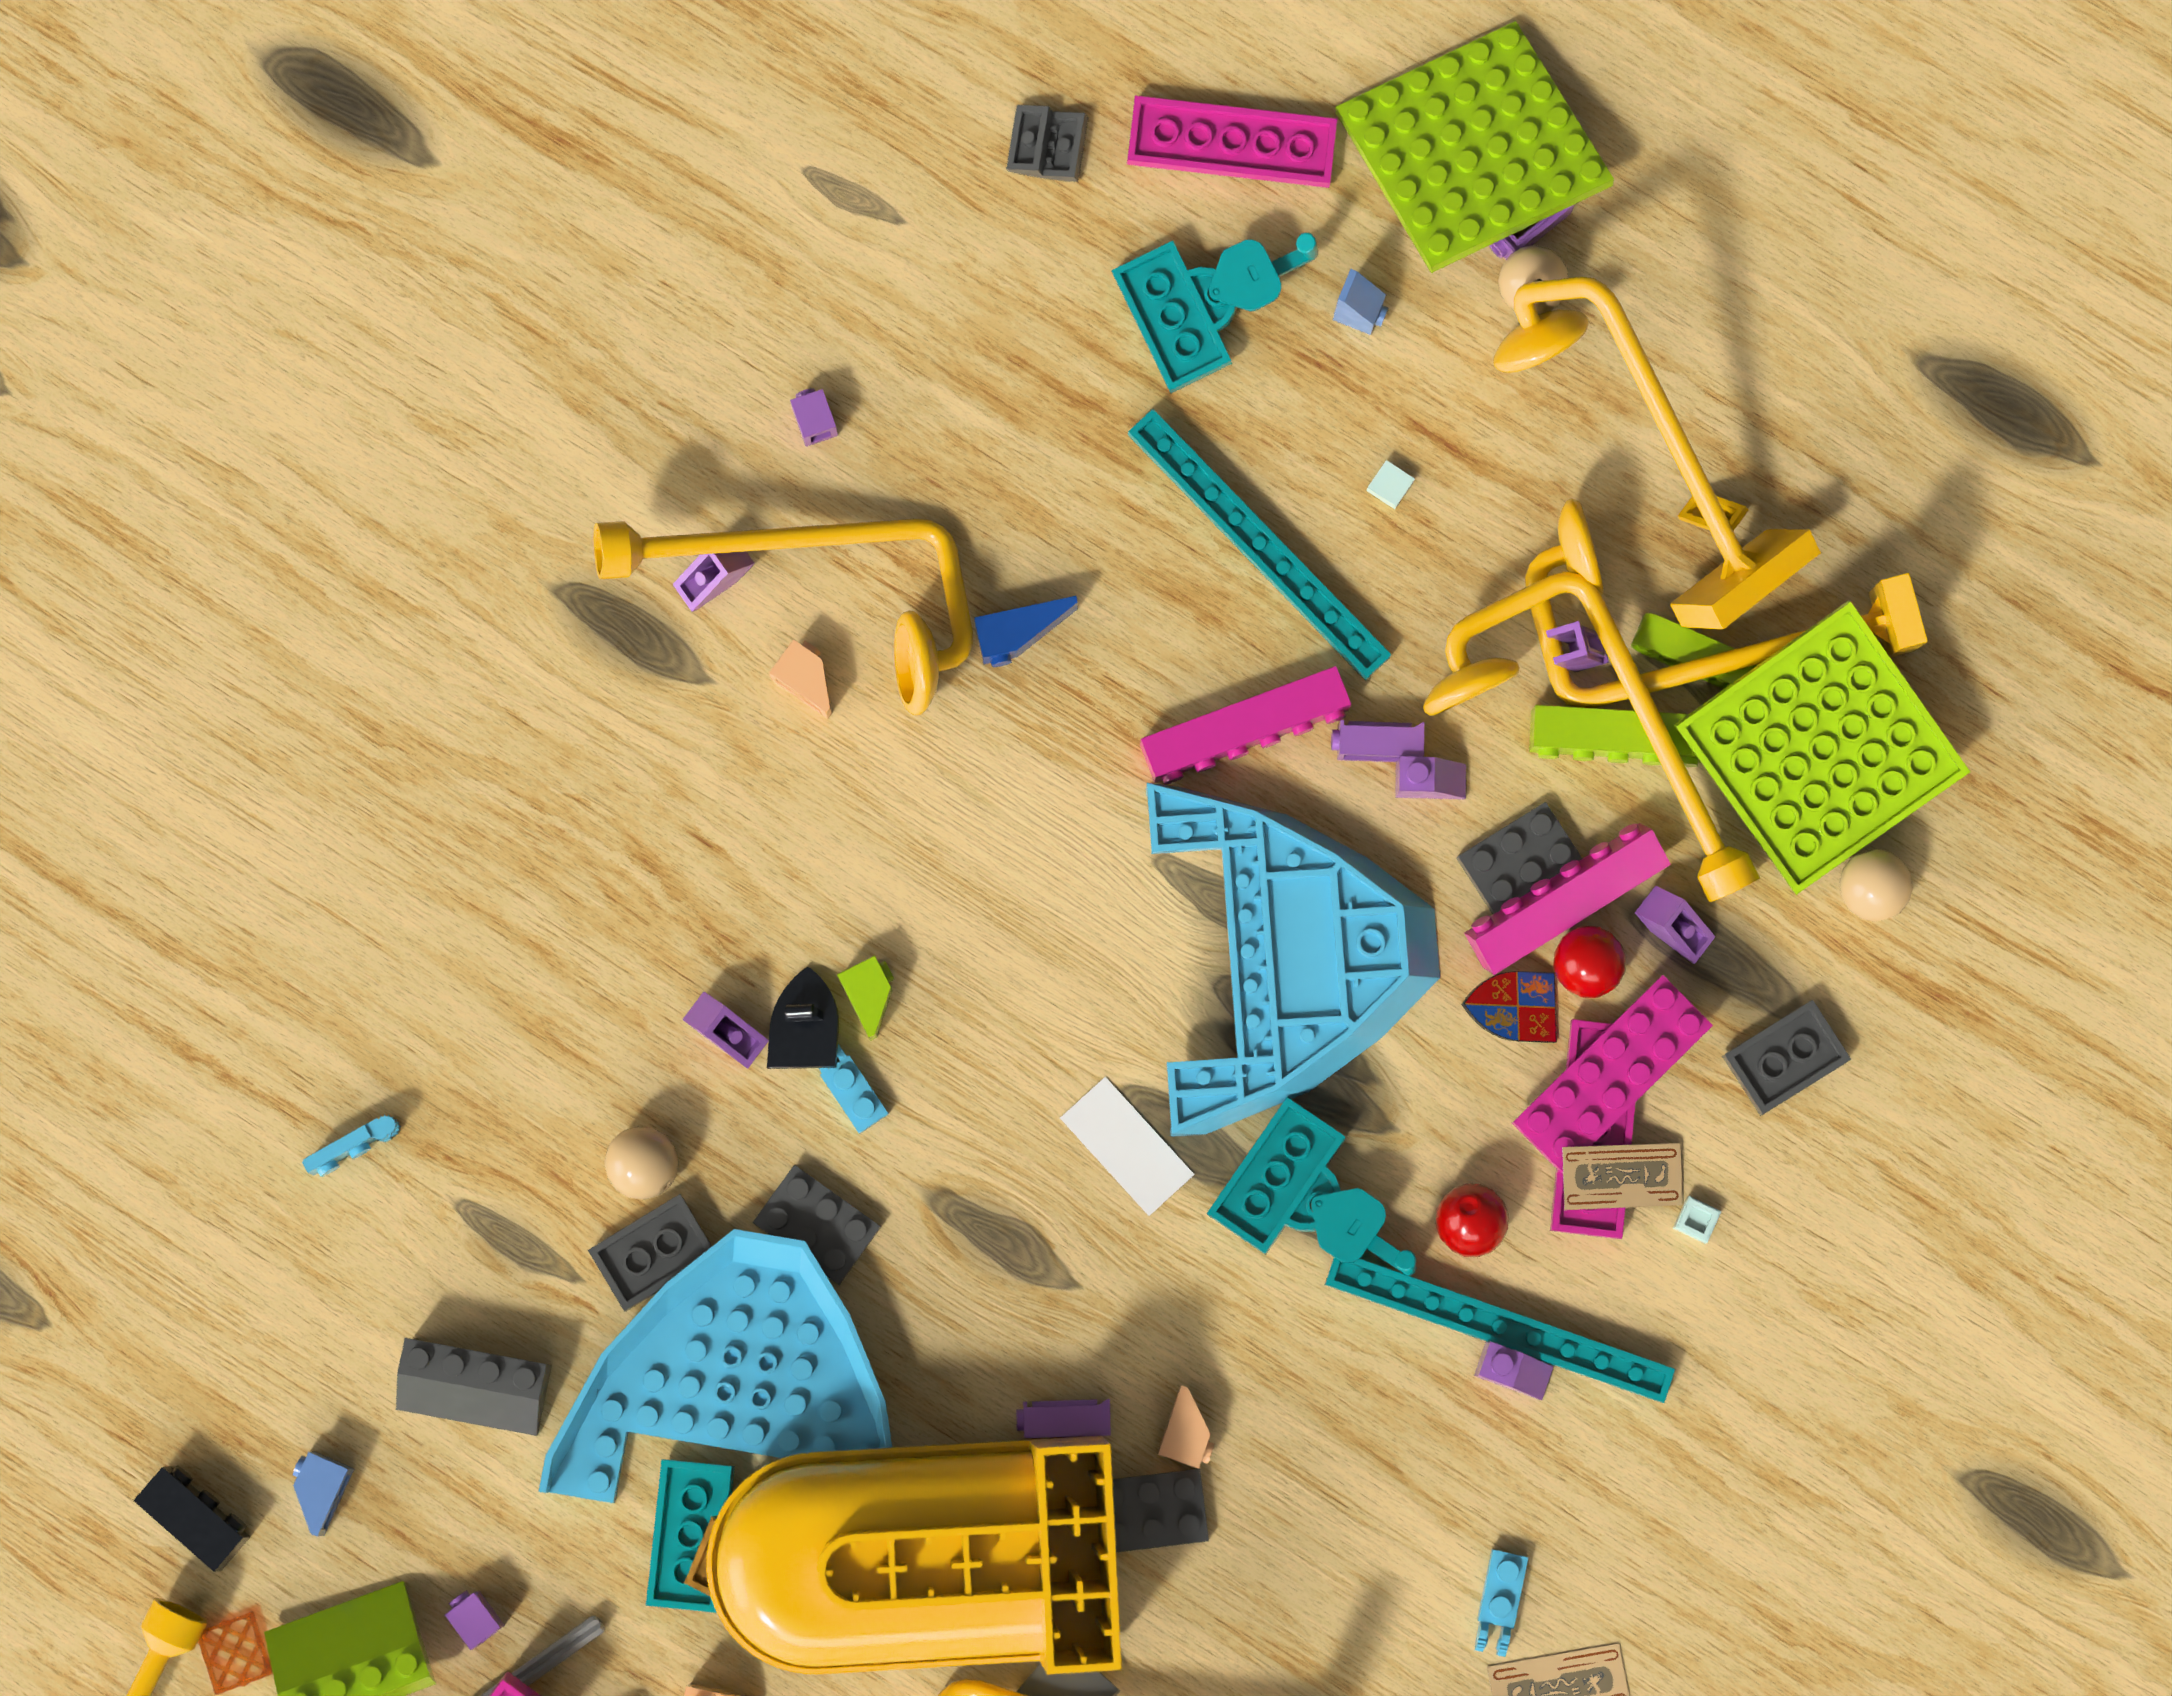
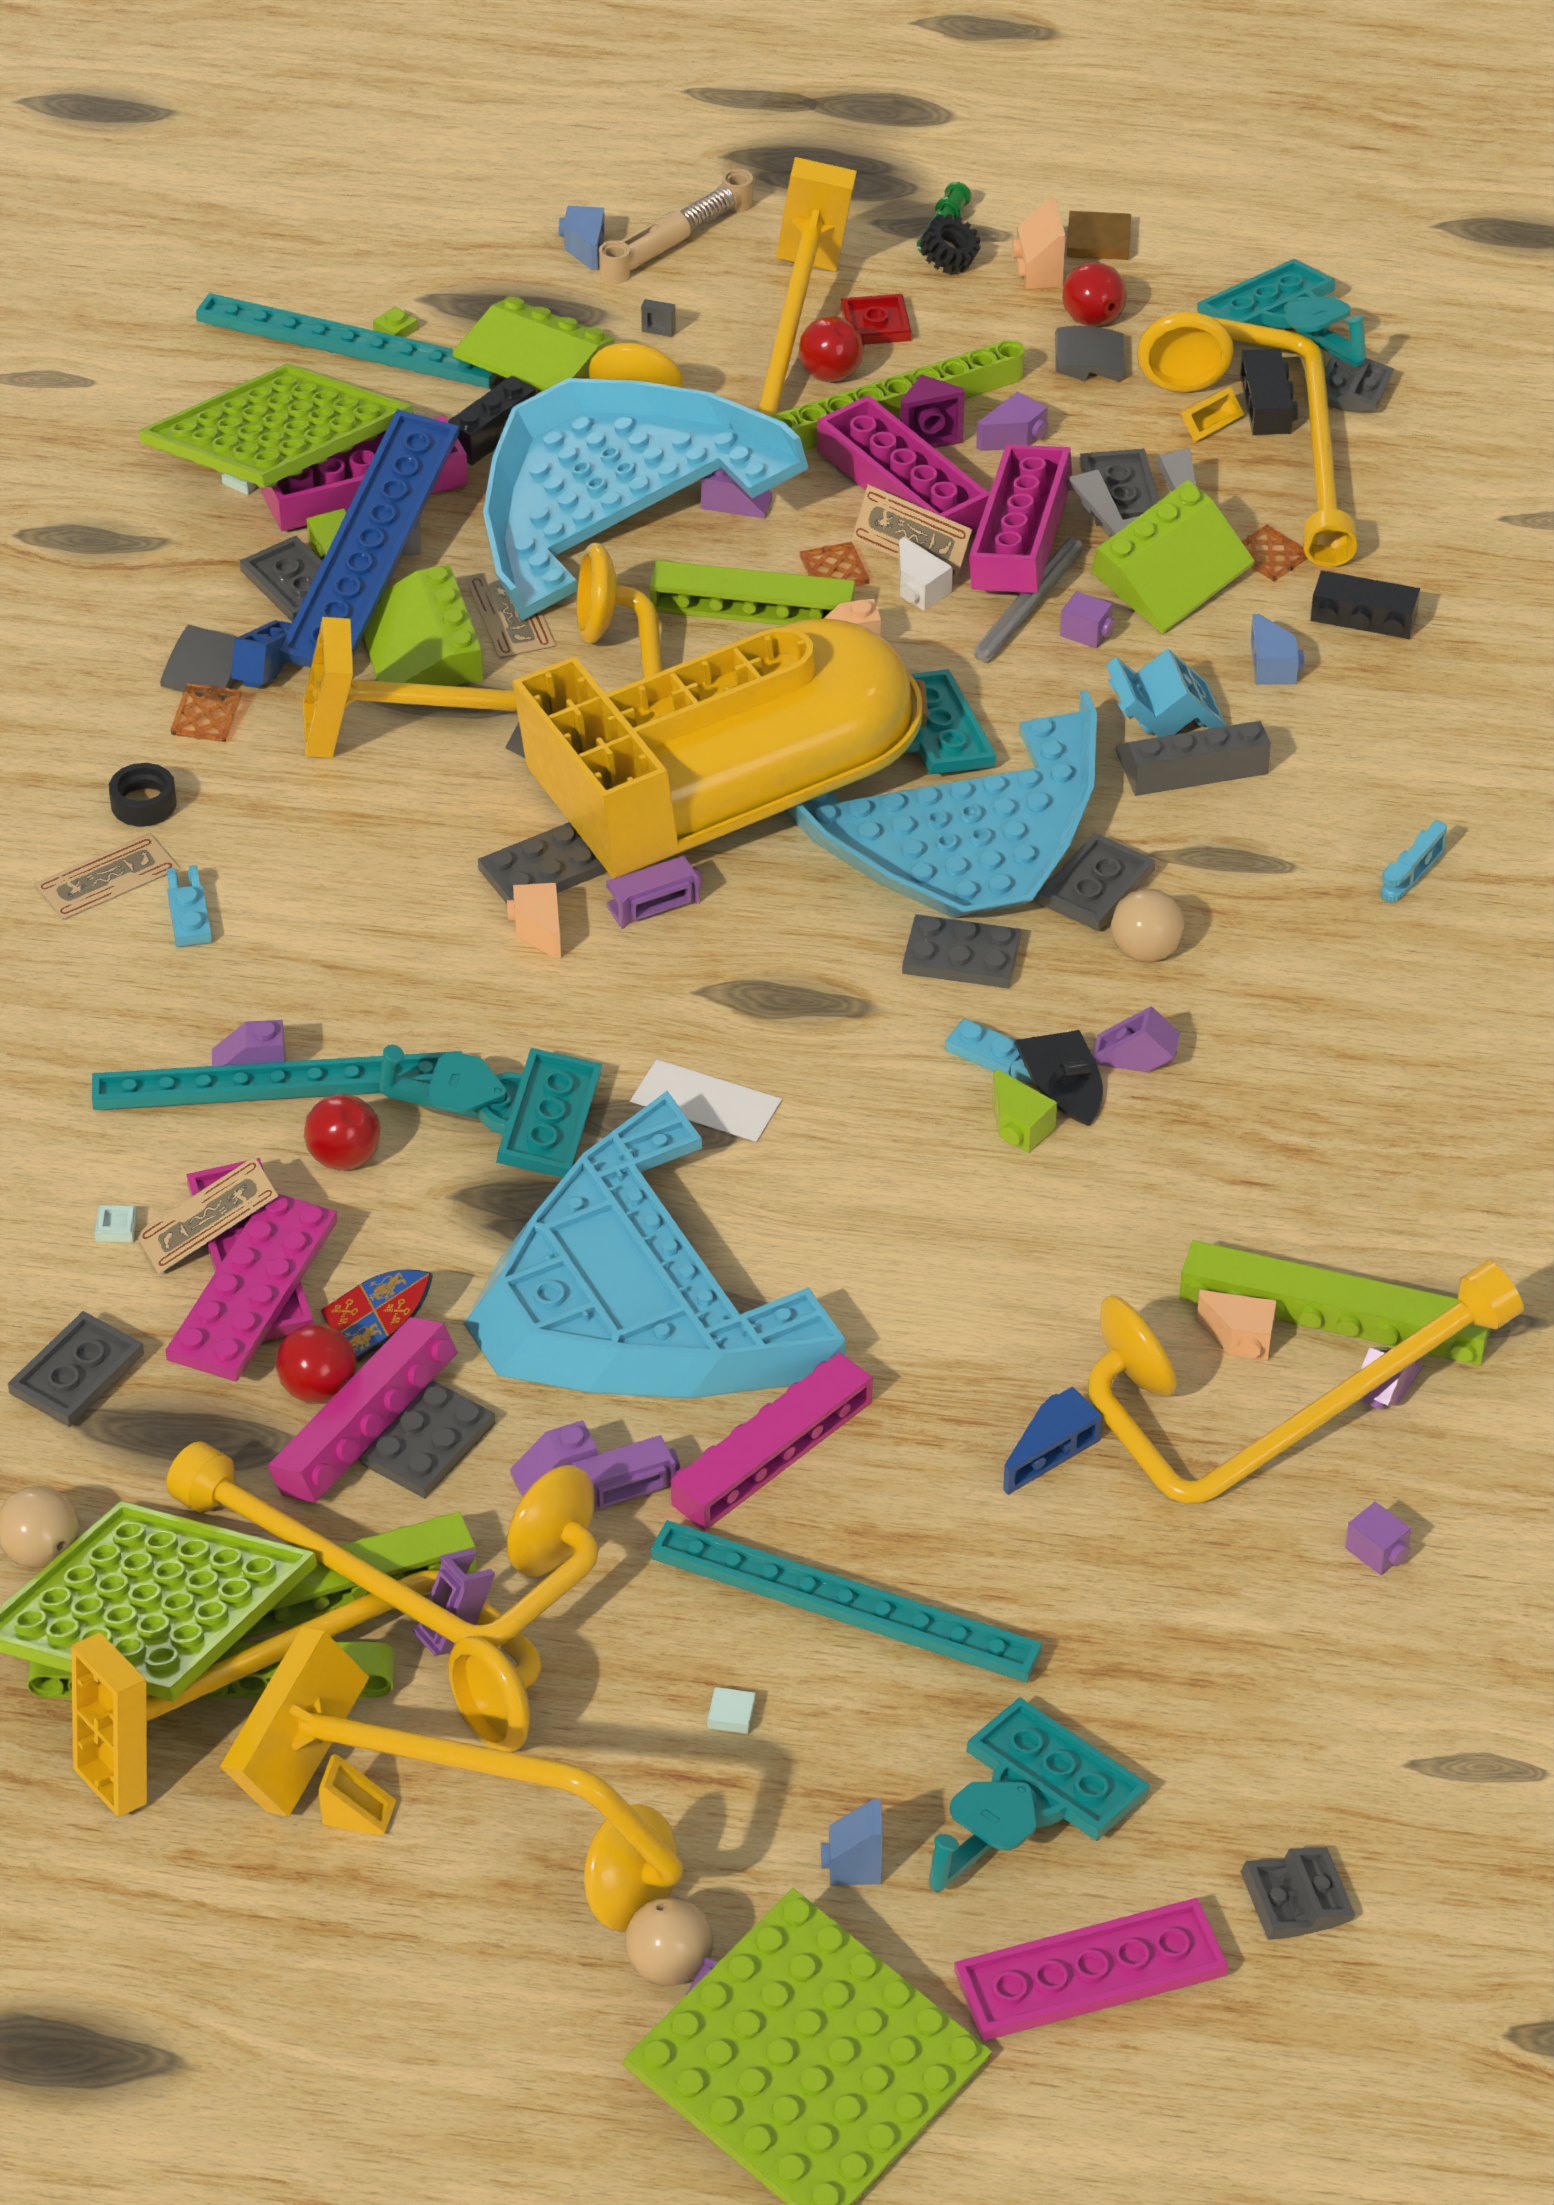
camera: 160 degrees right, 35 degrees down
medium lavender slope [1635,886,1715,964] -> none
none -> medium azure bracket [1106,649,1227,737]
none -> lime brick [1179,1240,1491,1366]

